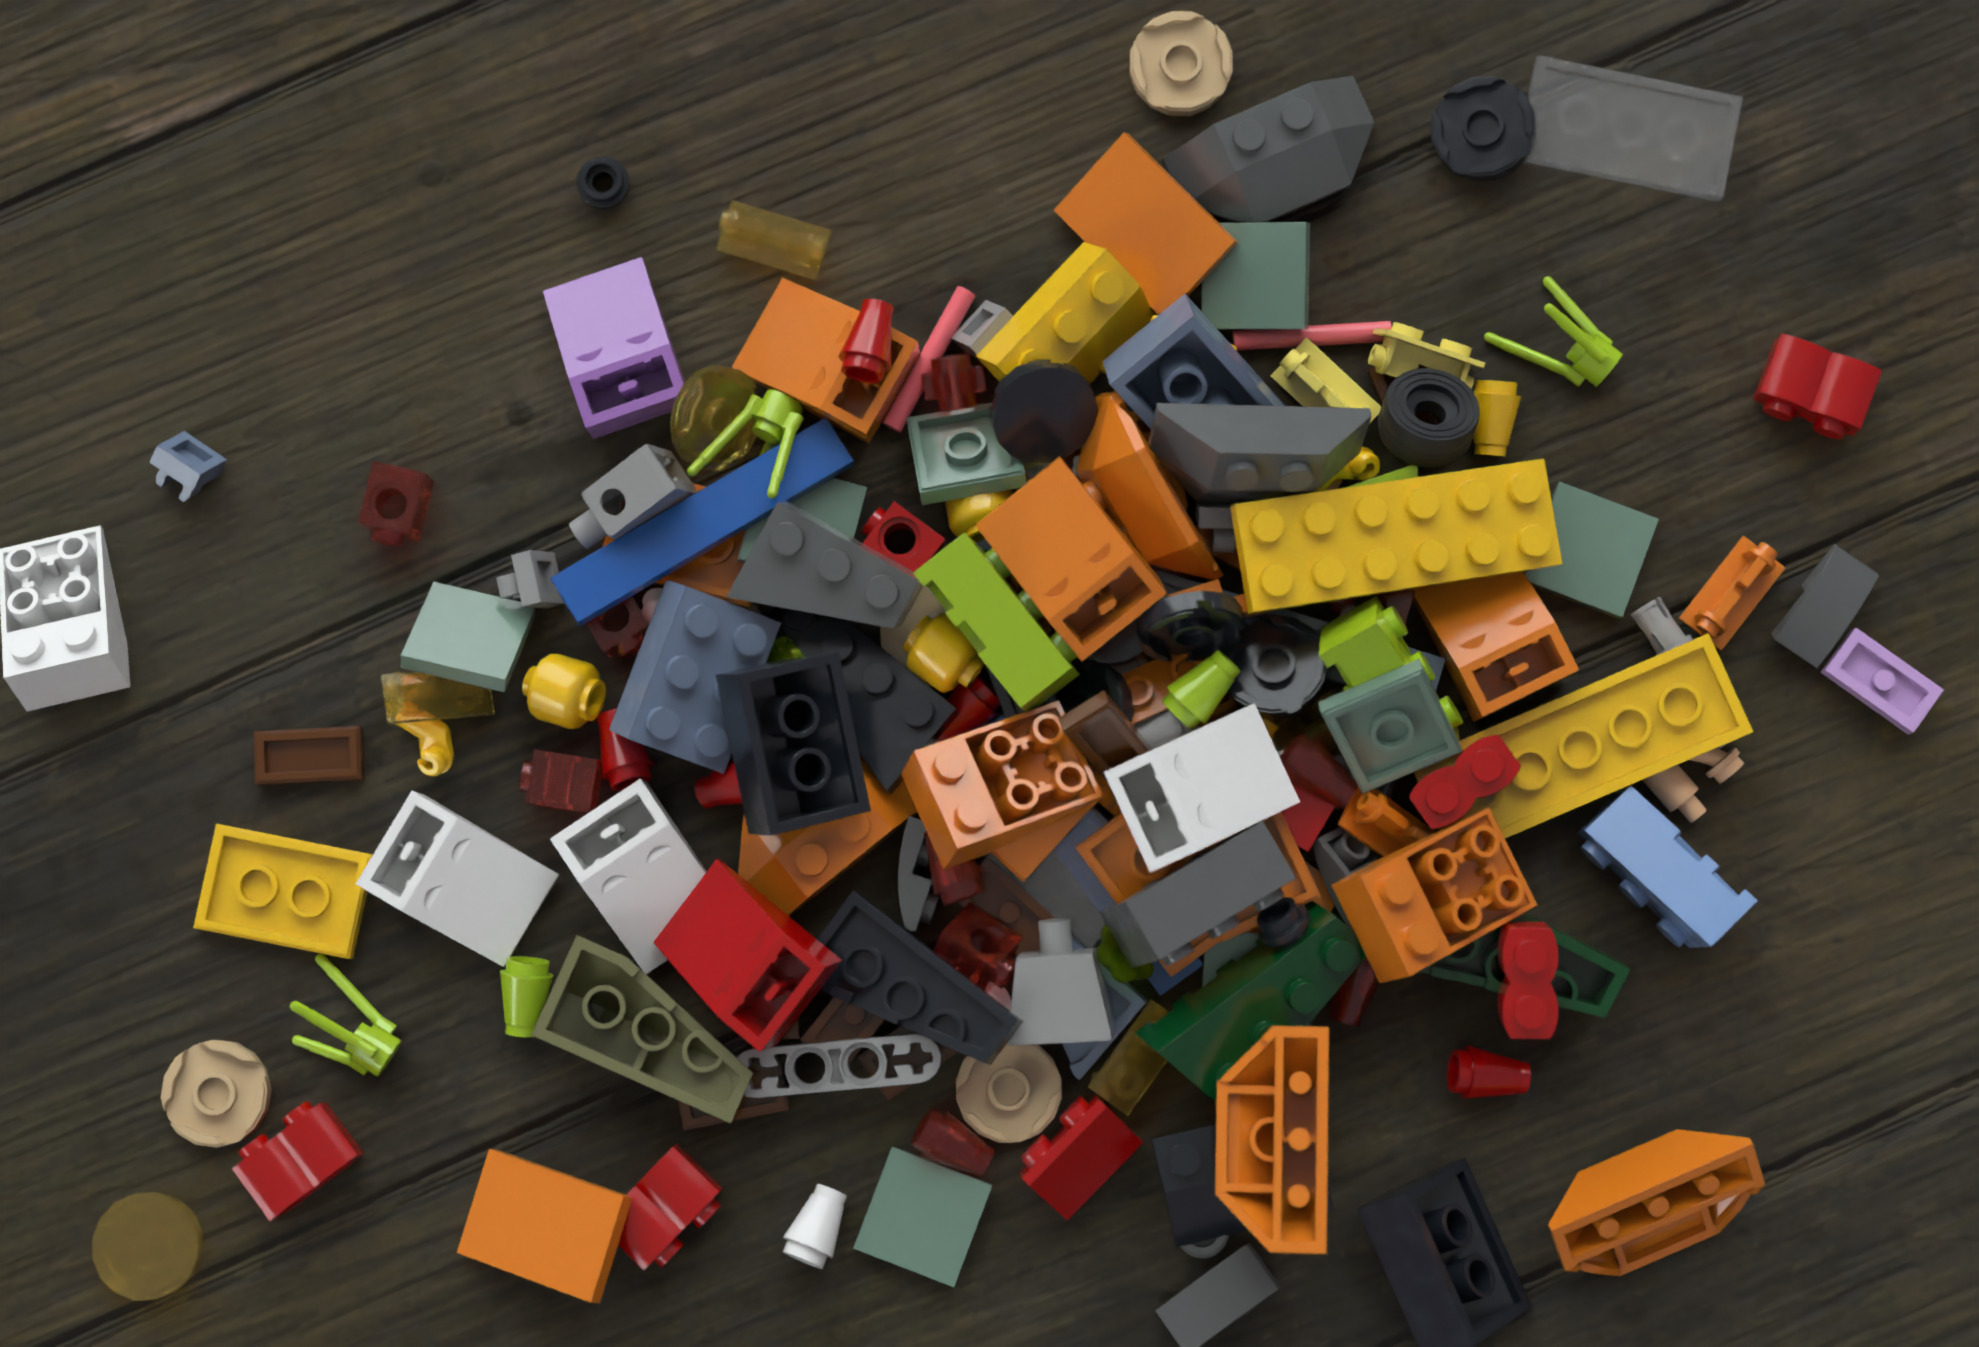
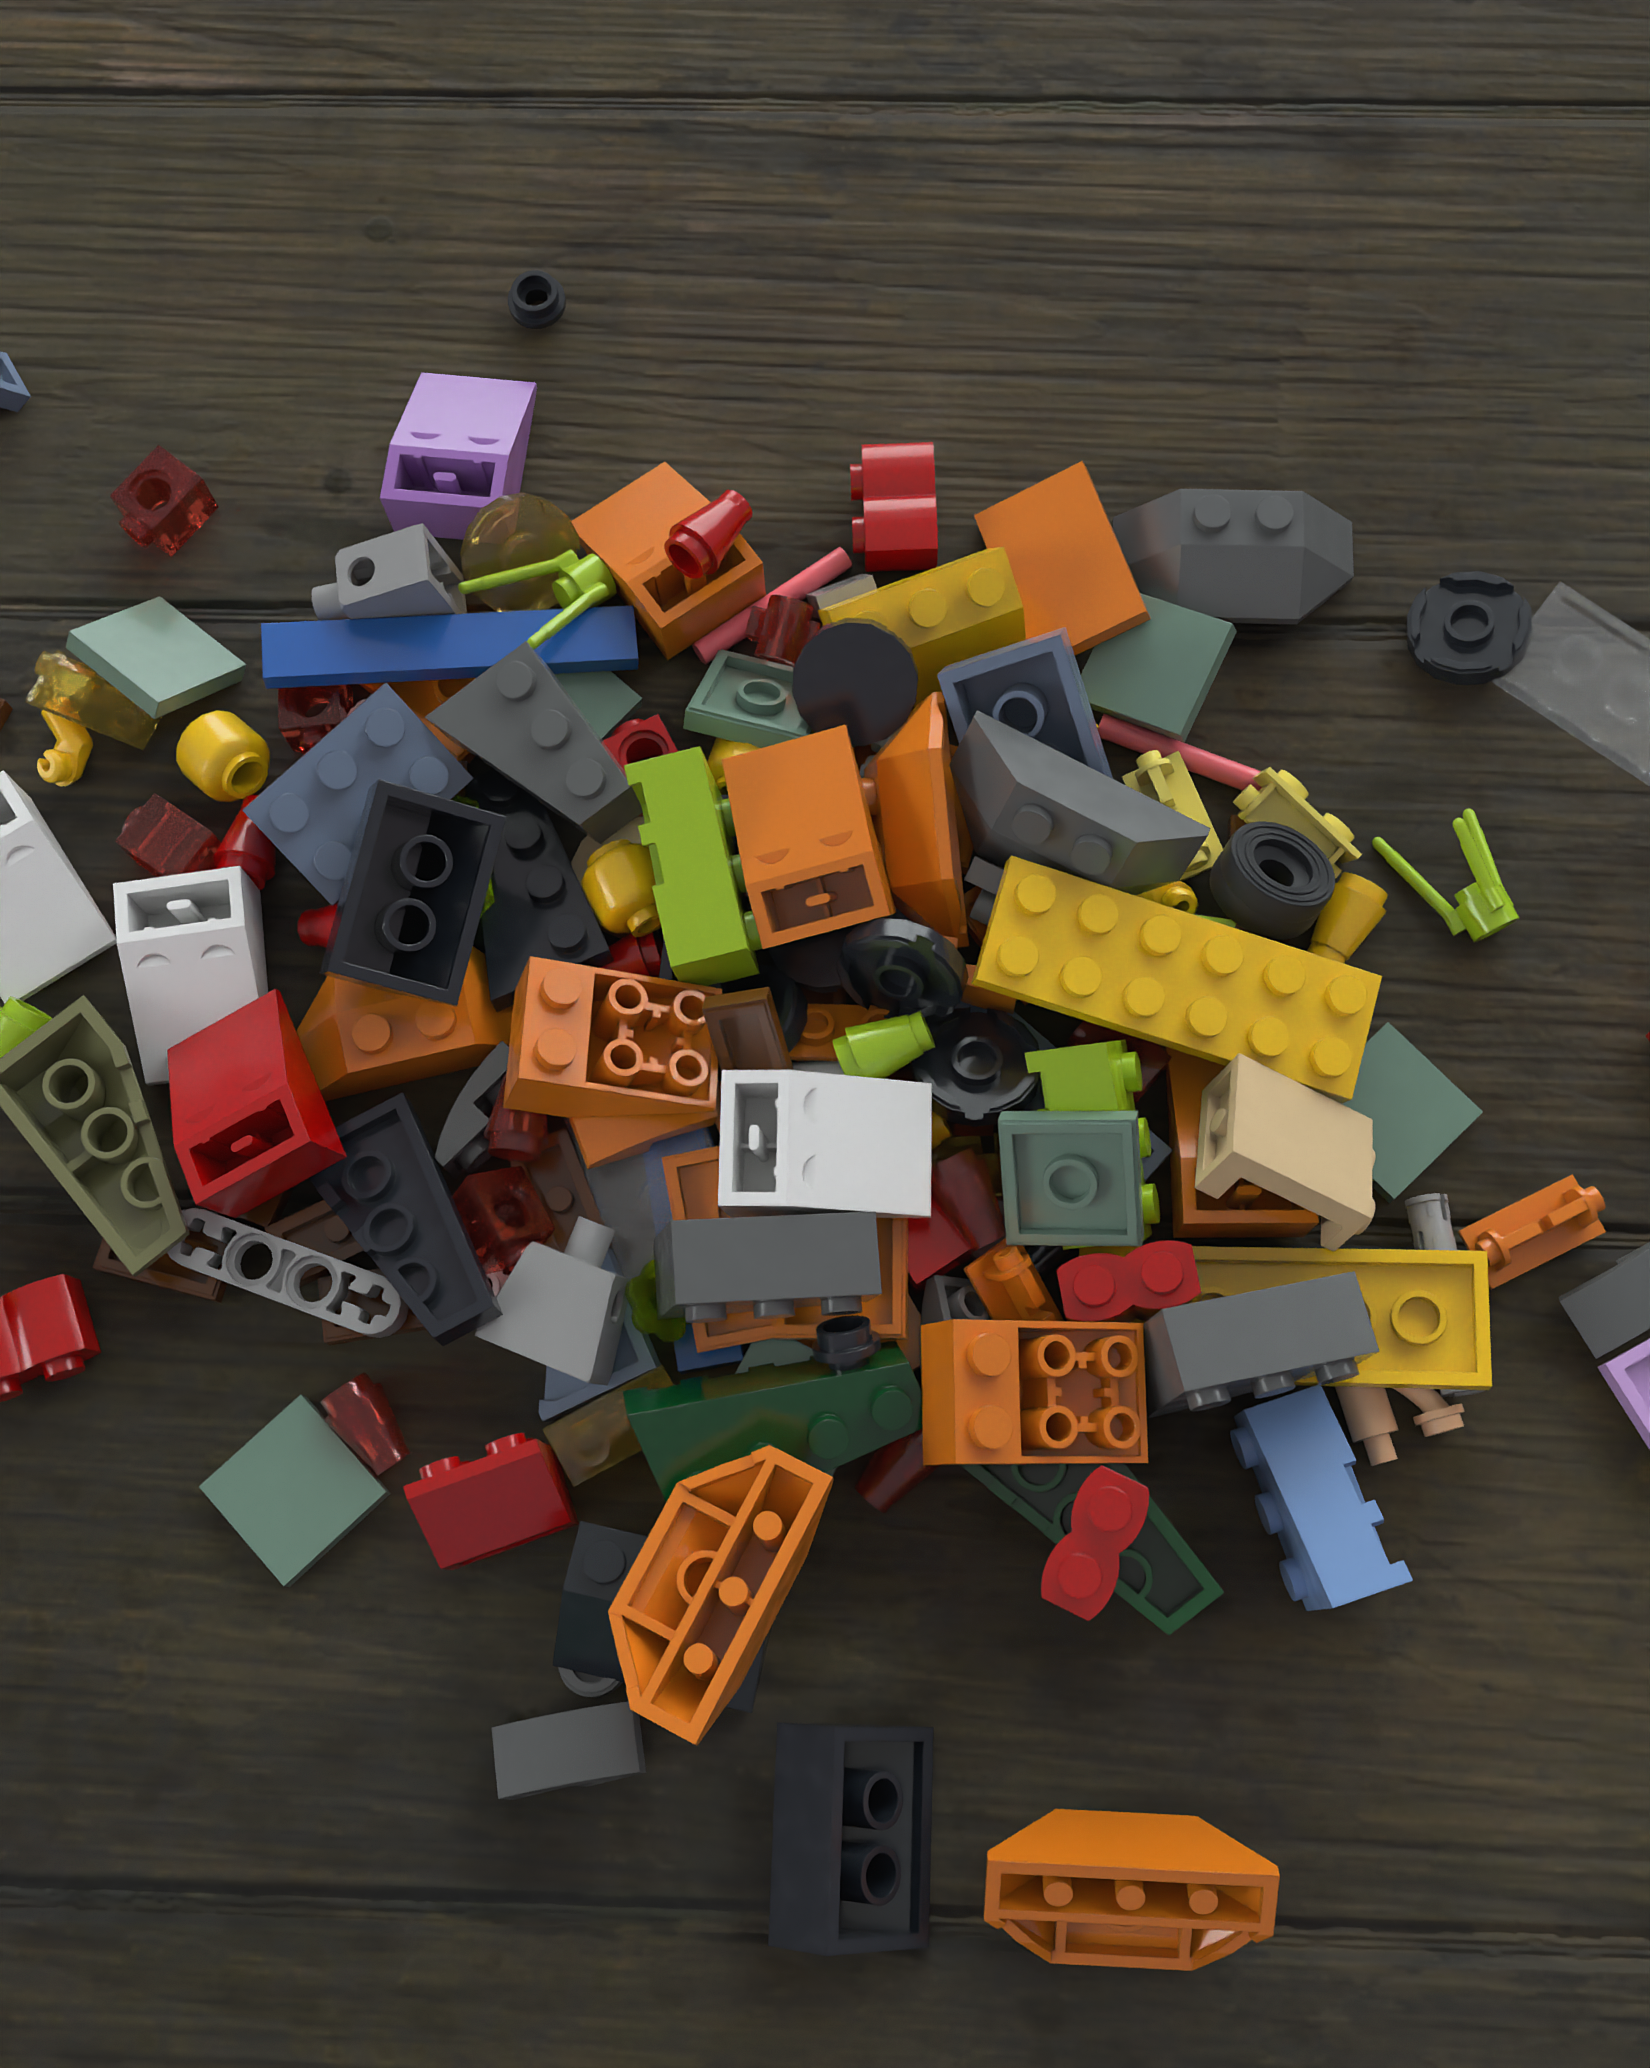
camera: 25 degrees right, 10 degrees down
light grey tile [496,550,565,609] -> none
clear yellow hinge [716,200,832,280] -> none
white cone [783,1184,847,1269] -> none
tan tile [956,1043,1062,1143] -> none
tan tile [1130,11,1233,116] -> none
red cone [1447,1045,1531,1099] -> none
none -> red brick [850,442,938,572]
none -> dark grey wedge [1143,1271,1379,1419]
none -> tan panel [1195,1053,1376,1251]

